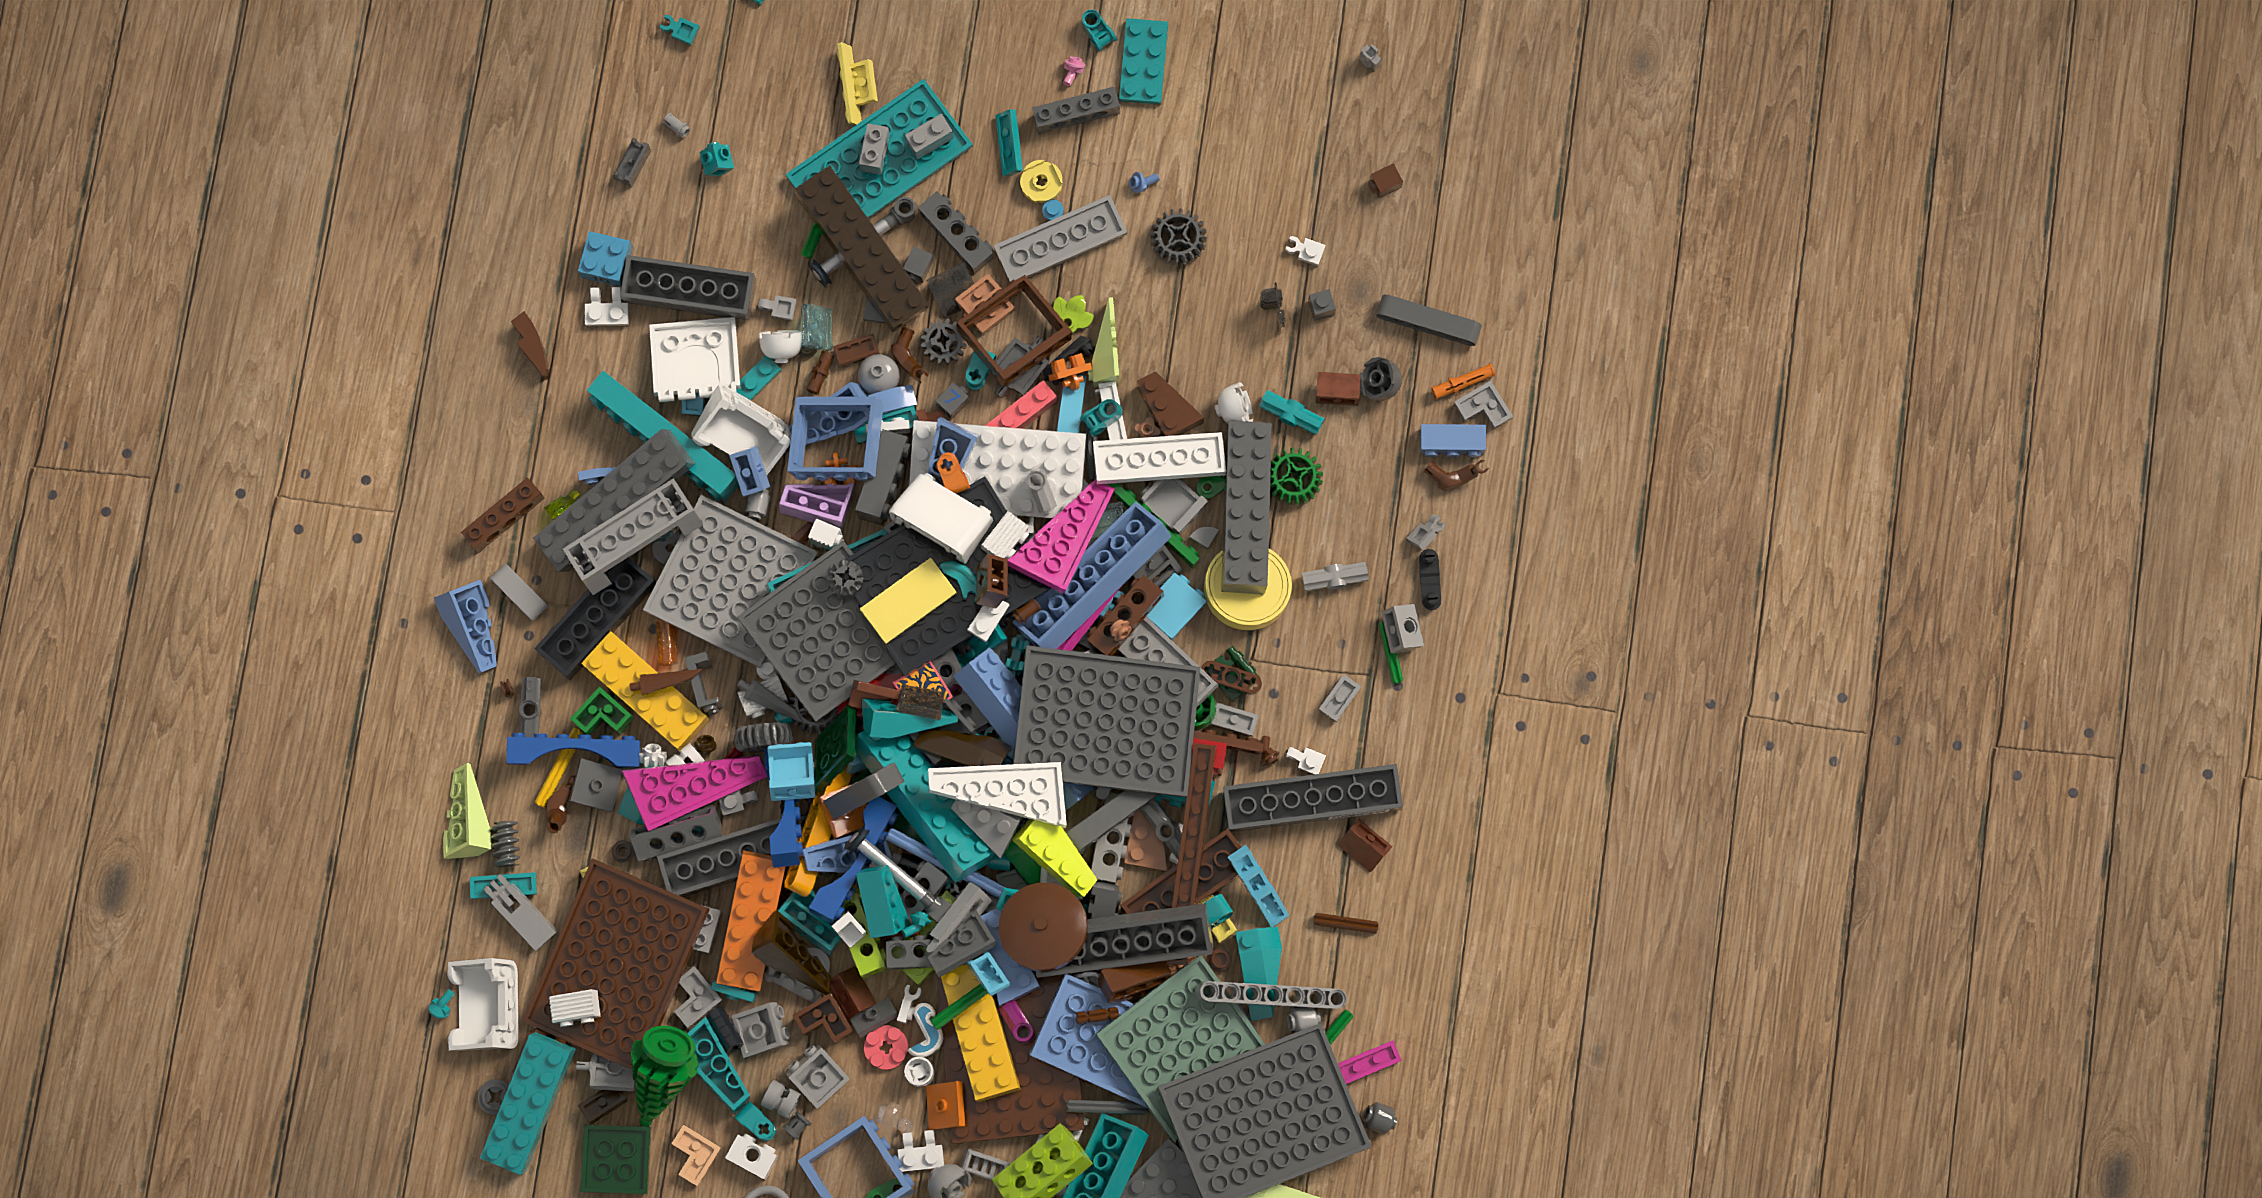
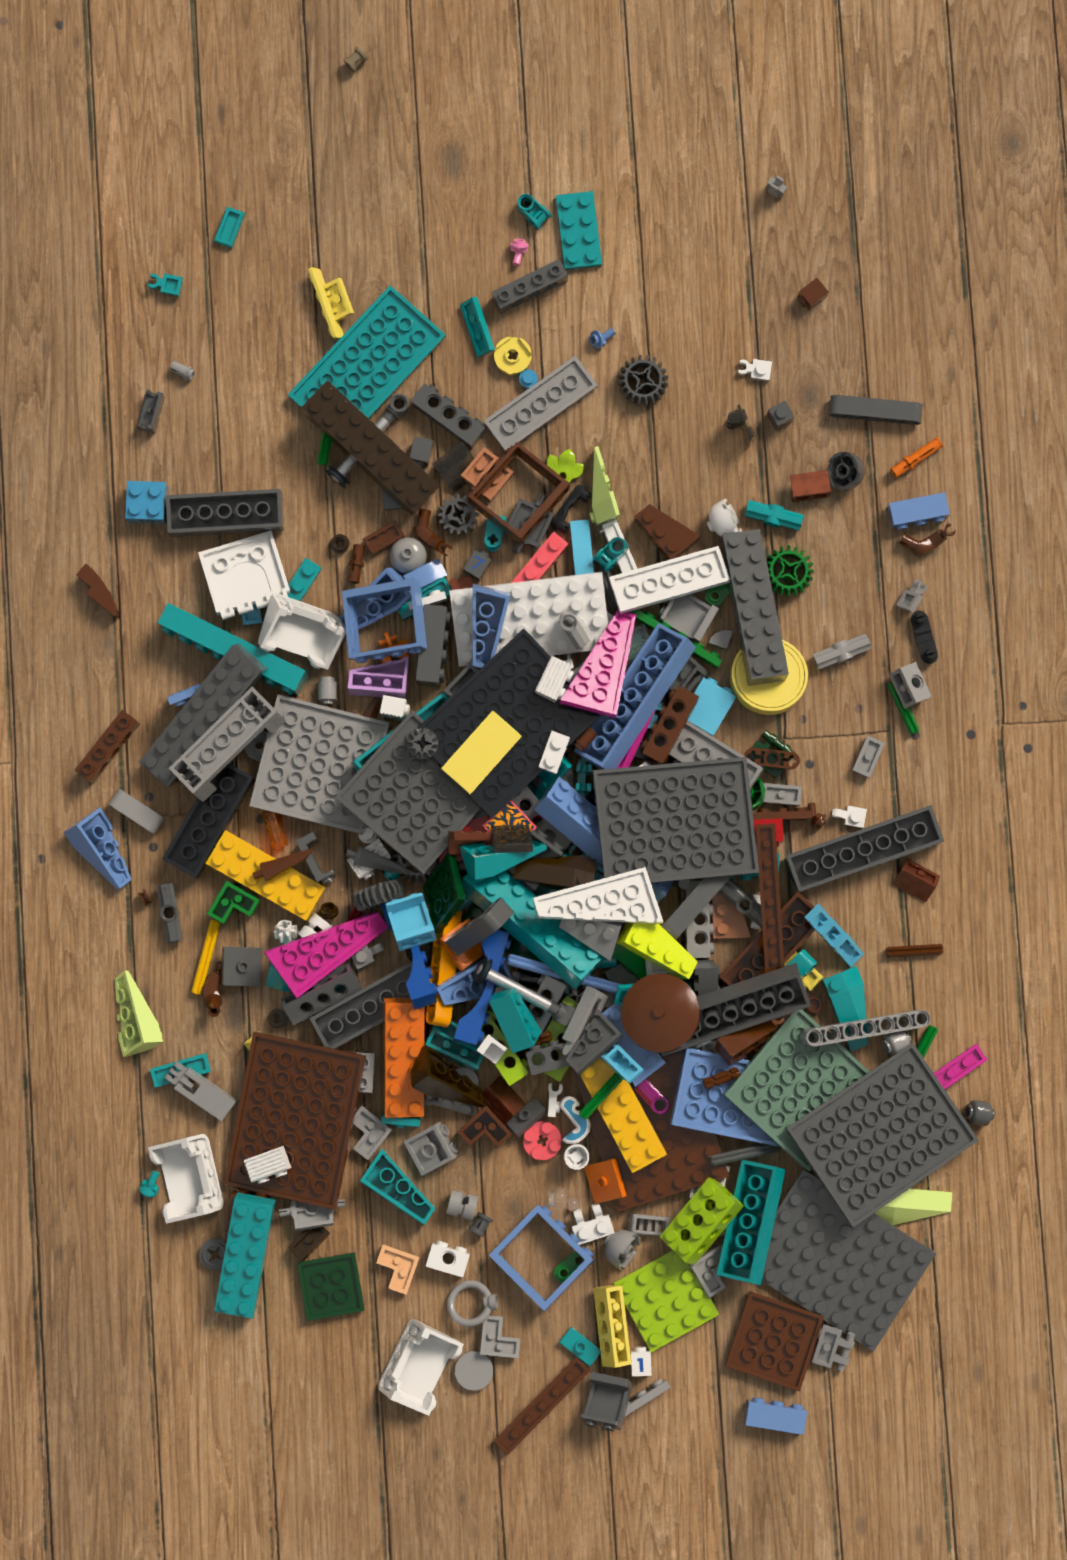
camera: 15 degrees left, 5 degrees up
dark grey piece [490,821,521,867] -> none
blue arch [506,733,640,768] -> none
clear neon green plate [544,489,581,520] -> none
white plate [585,287,629,326] -> none
green plant [631,1025,698,1127] -> none
teal brick [699,142,734,176] -> none
black axle [706,1006,744,1054] -> none
medium blue brick [729,446,770,496] -> none
teal piece [734,1101,776,1141] -> none
light grey plate [758,295,797,322] -> none
white cylinder [759,330,802,363] -> none
light grey plate [786,1044,850,1109] -> none
clear light blue plate [802,303,833,351] -> none
light grey brick [859,124,890,175] -> none
white windscreen [889,472,993,564] -> none
teal plate [902,911,931,938] -> none
light grey brick [905,114,954,160] -> none
orange piece [937,452,970,494] -> none
teal piece [940,561,977,602] -> none
reddish brown brick [976,554,1008,609] -> none
orange hips [1048,353,1092,391] -> none
nougat plate [1110,620,1132,642] -> none
nougat plate [1135,417,1160,438] -> none
light grey plate [1454,381,1513,429] -> none

